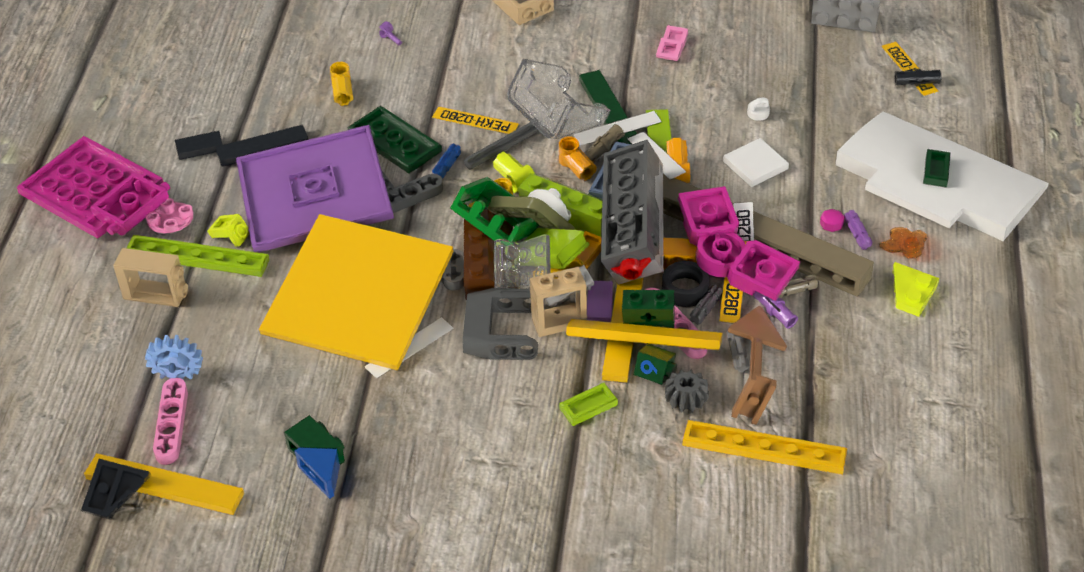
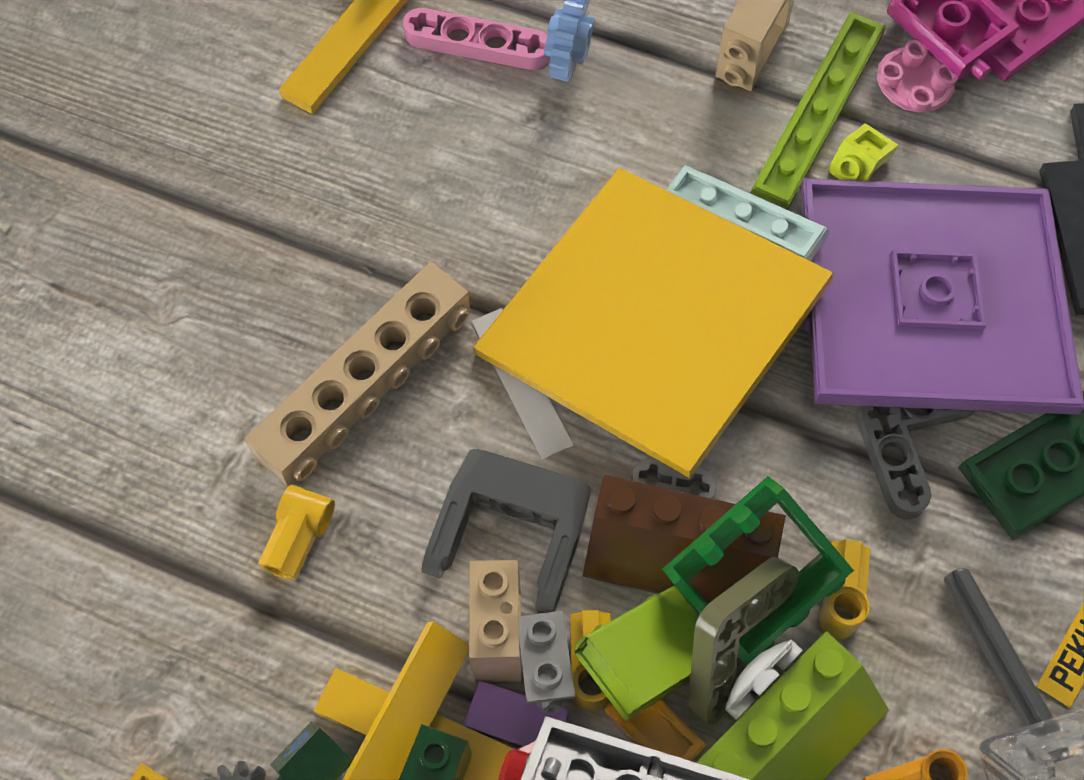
camera: 105 degrees right, 20 degrees up
dark green slope [284,415,345,465] -> none
blue slope [295,448,340,499] -> none
blue axle [432,143,461,179] -> none
neon yellow piece [493,152,535,193] -> none
clear bracket [494,234,551,289] -> none
lime tile [559,383,618,426] -> none
none -> tan brick [244,261,470,487]
none -> yellow piece [258,484,335,581]
none -> light aqua tile [666,165,828,261]

